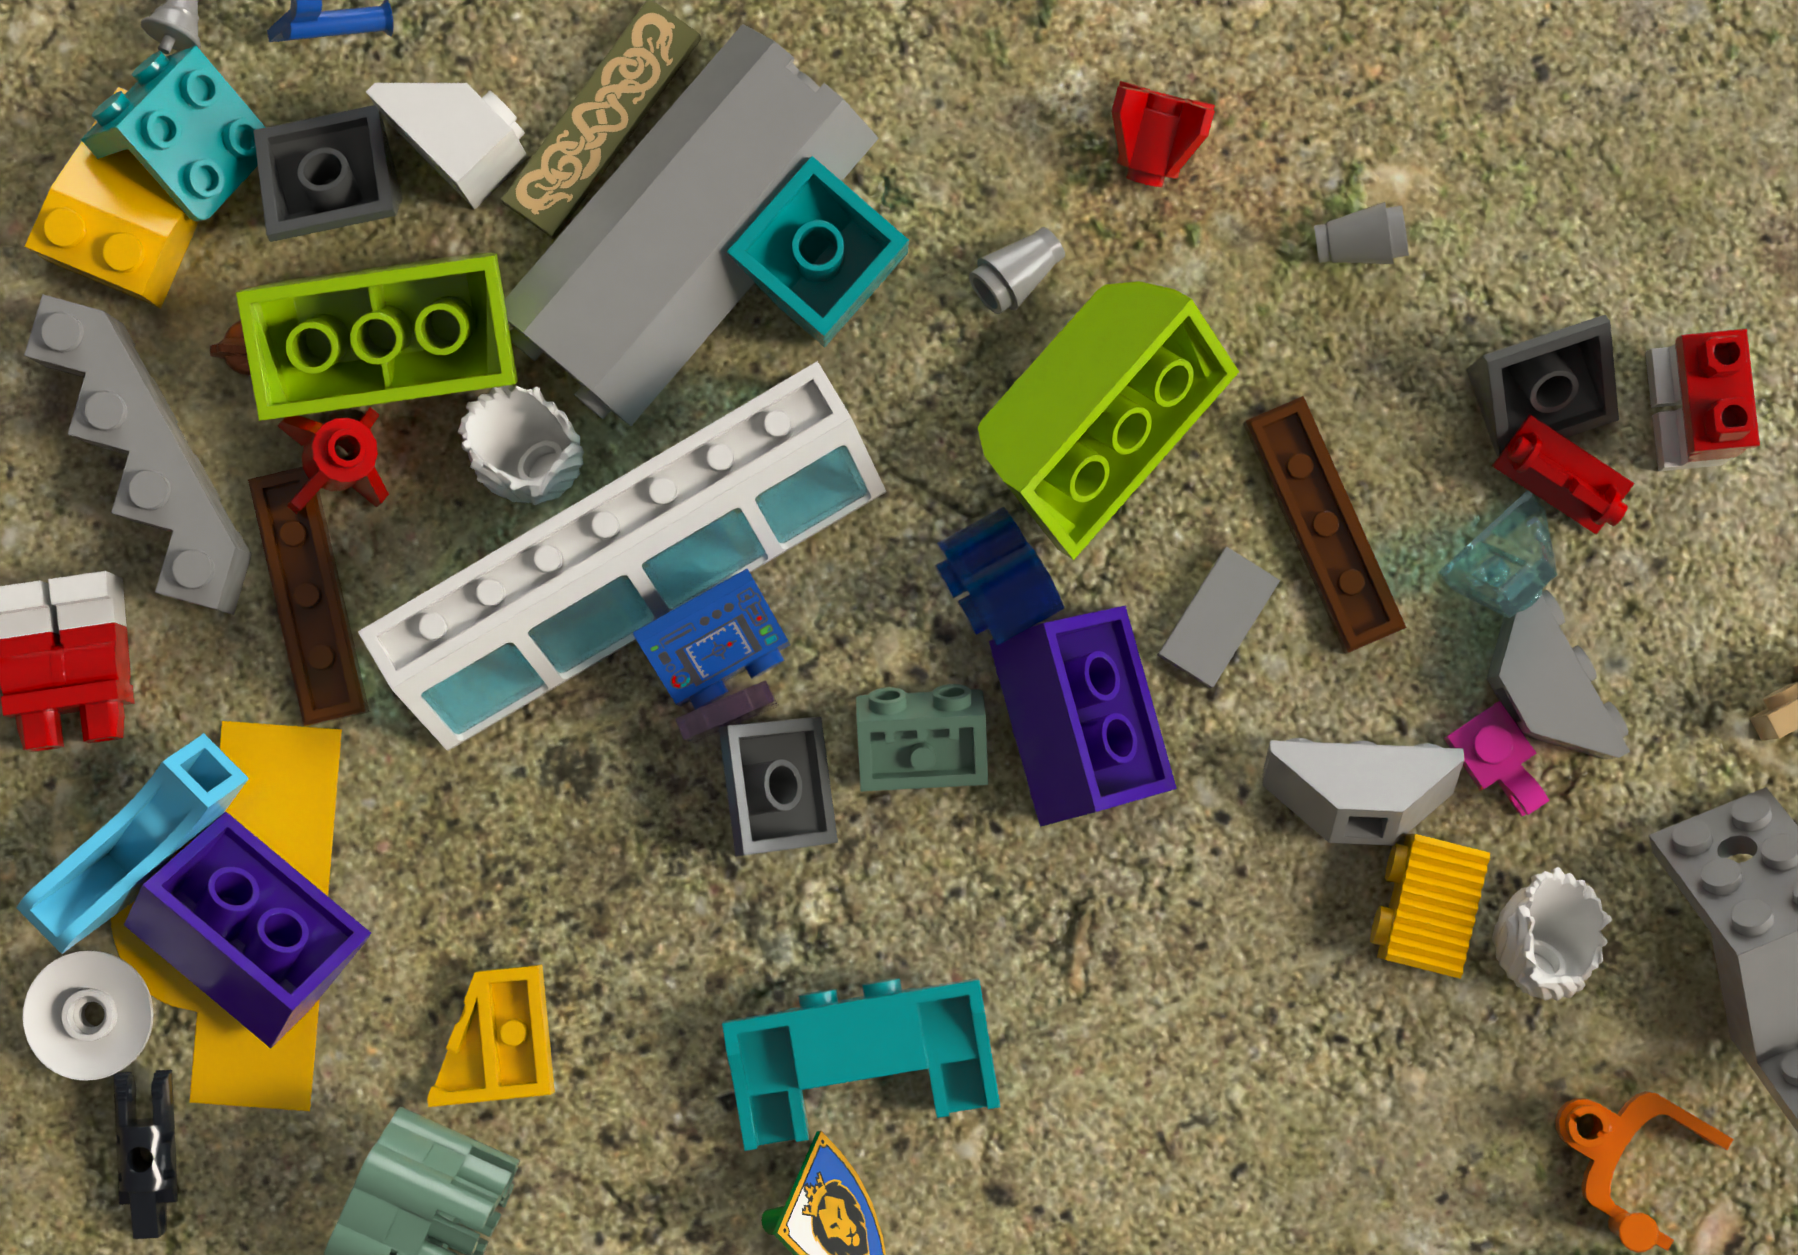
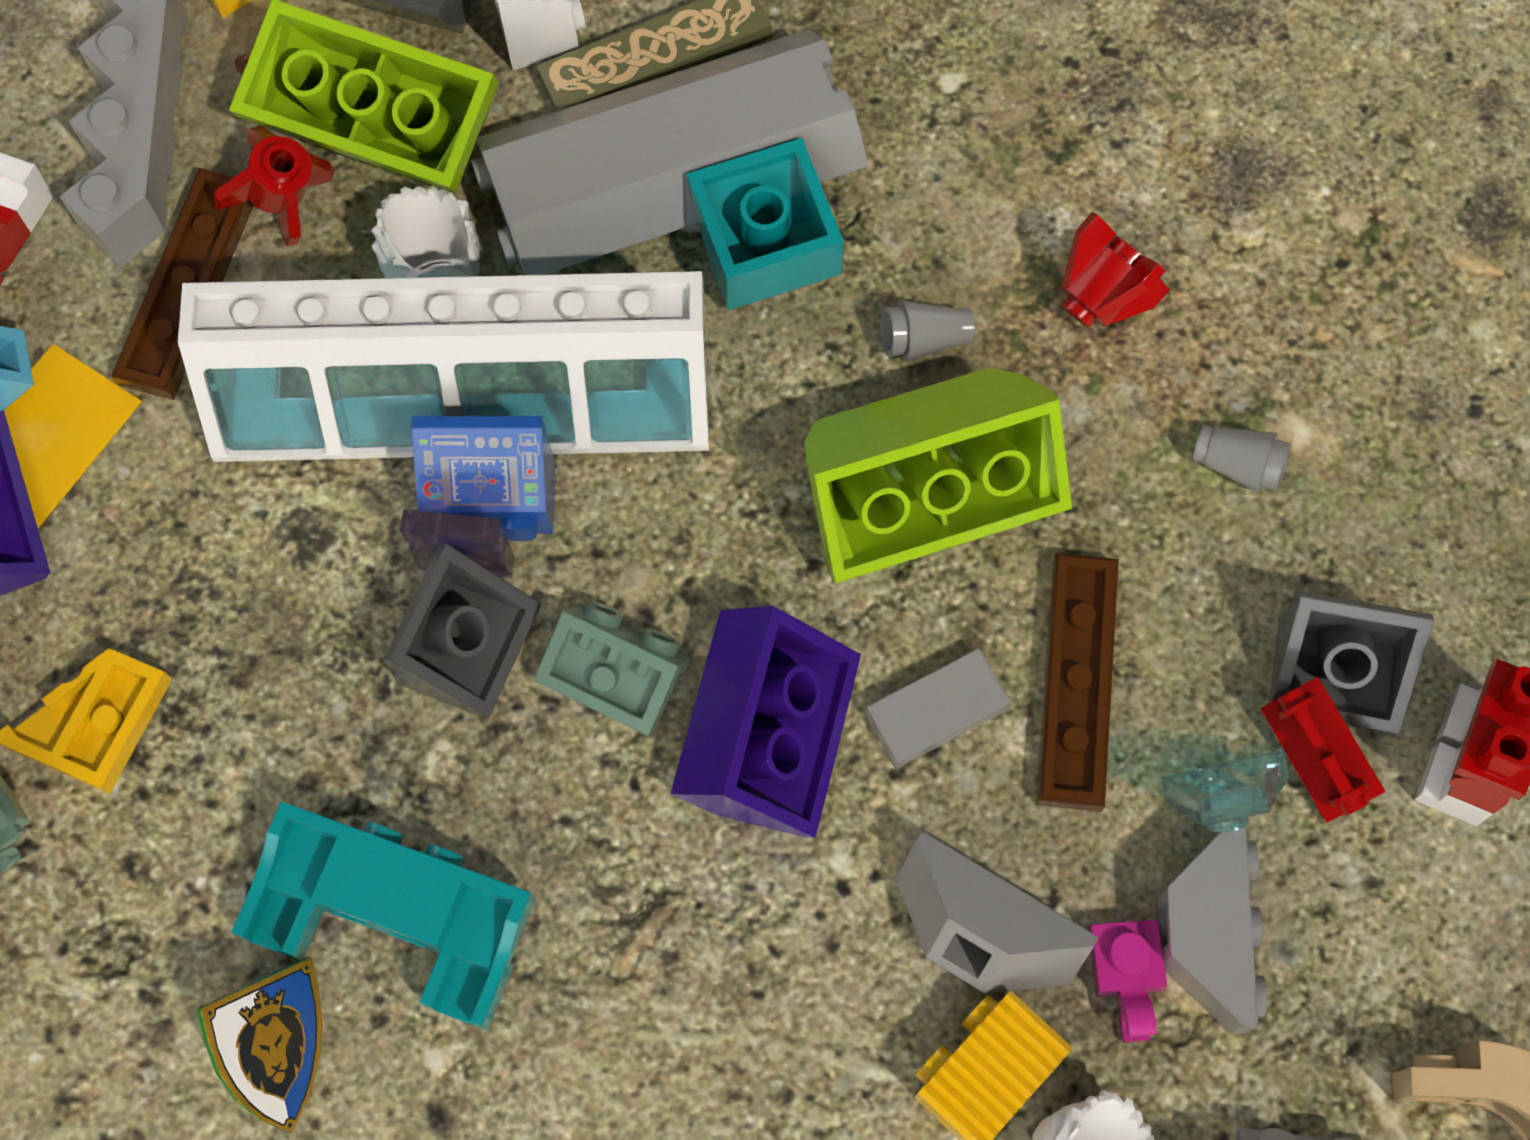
camera: 30 degrees right, 15 degrees down
clear blue brick [935,507,1065,645] -> none

